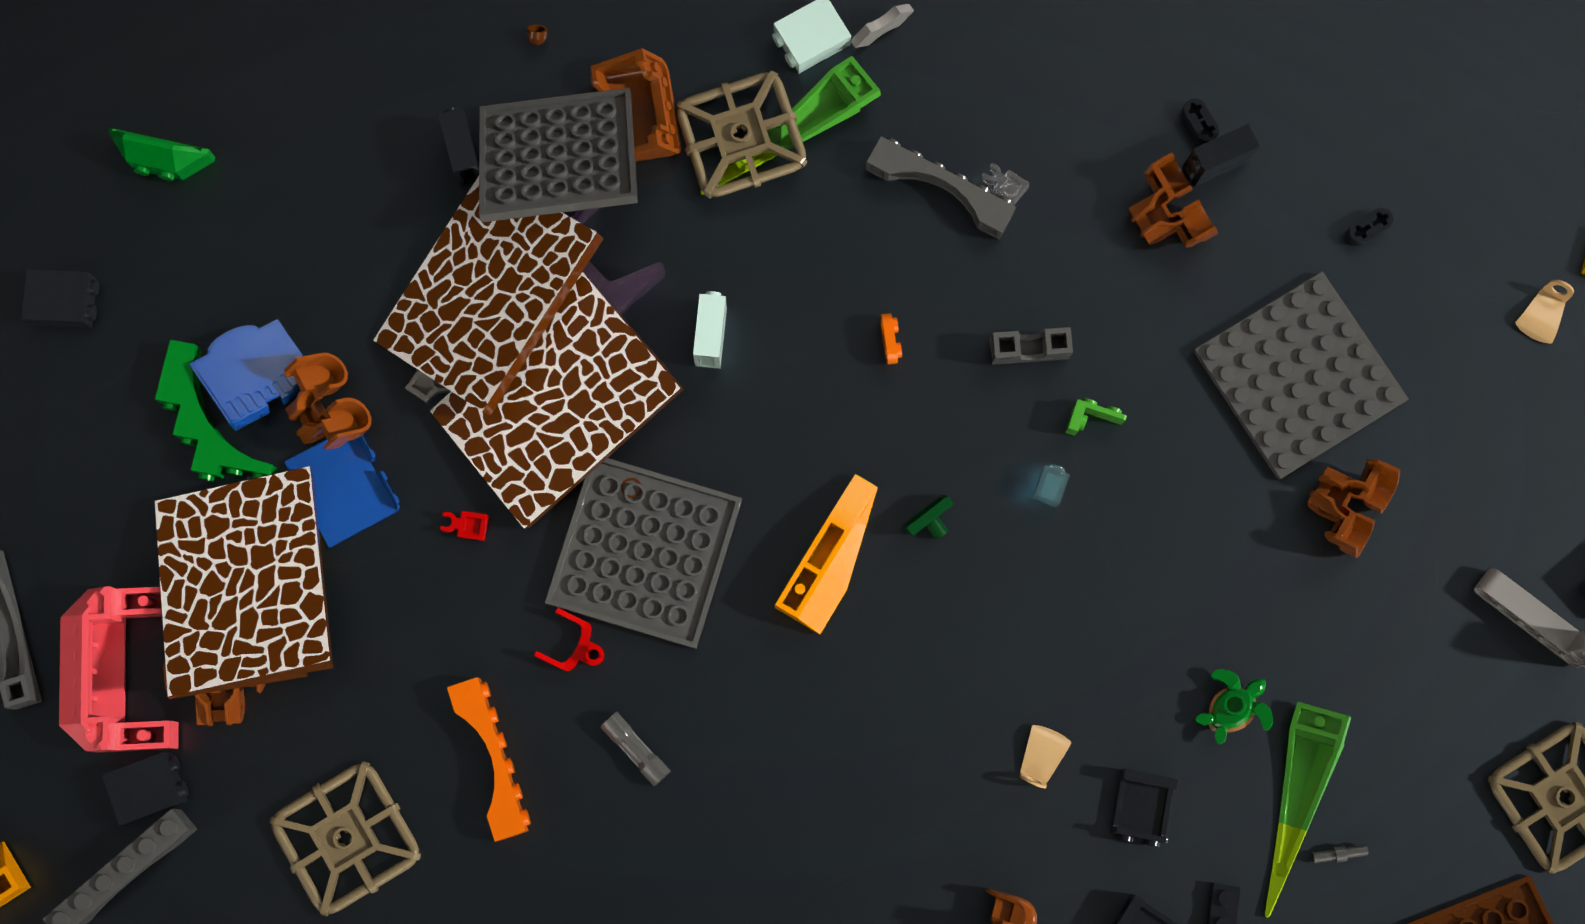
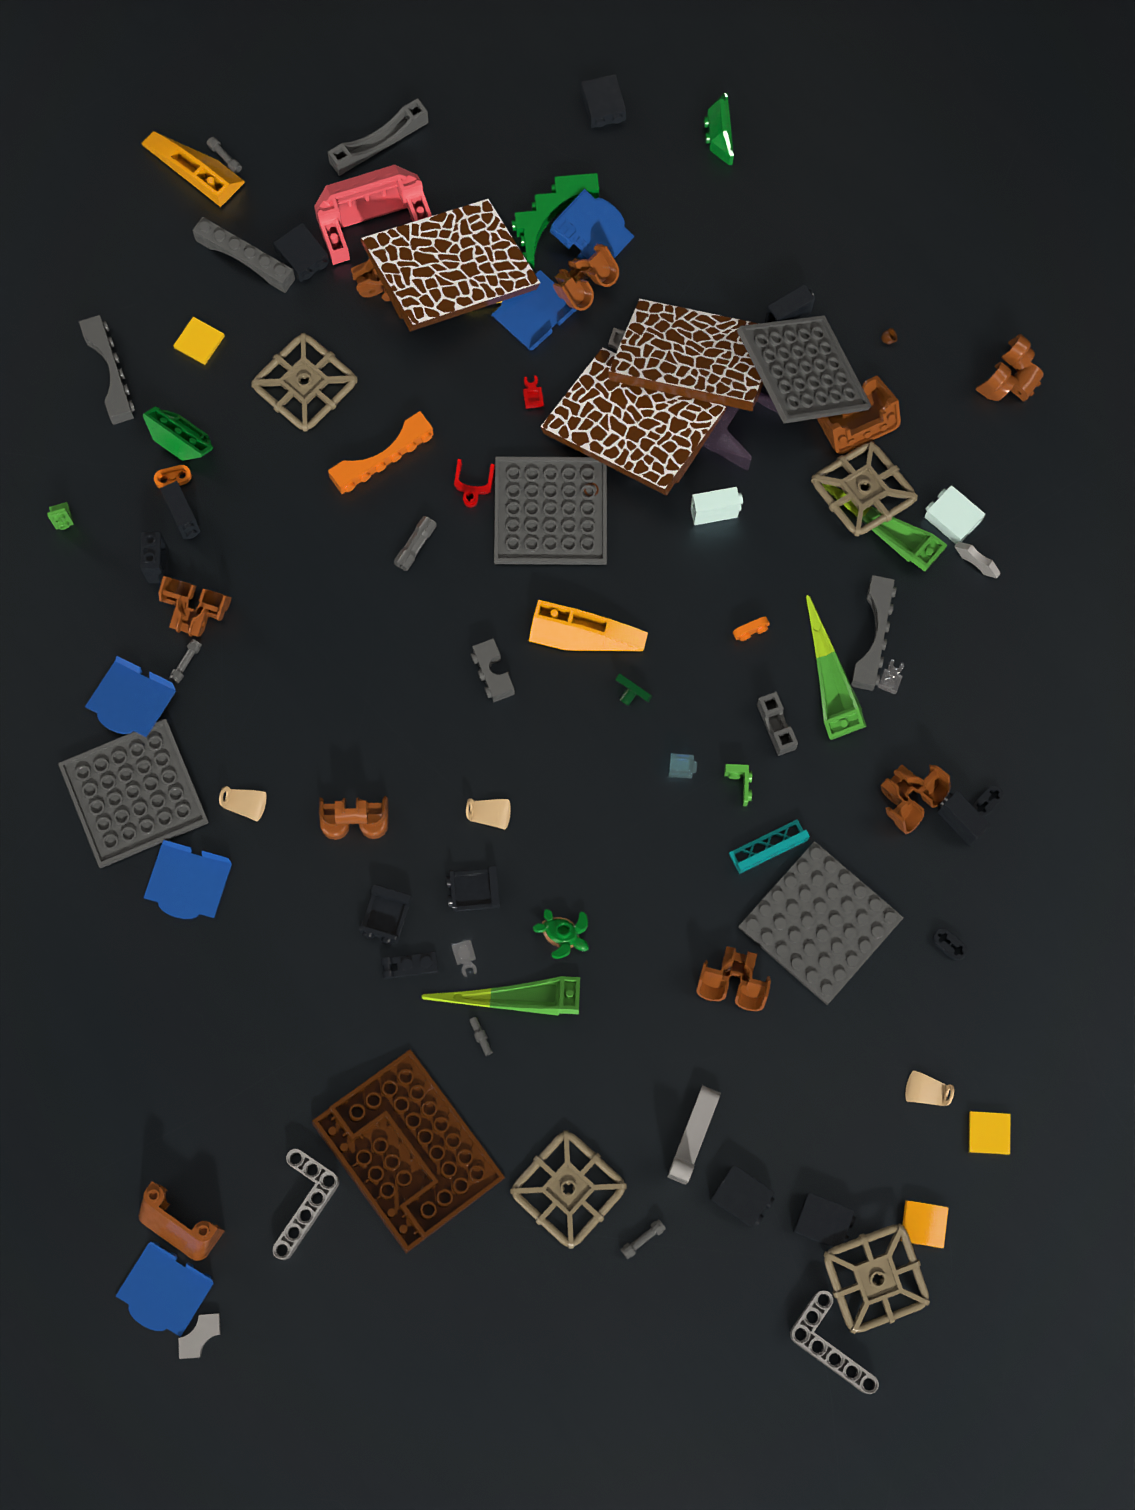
camera: 75 degrees right, 5 degrees down
none -> clear plate [451,940,477,977]
none -> dark grey arch [471,638,515,703]
none -> teal fence [729,819,810,874]
none -> bright green plate [806,595,867,740]

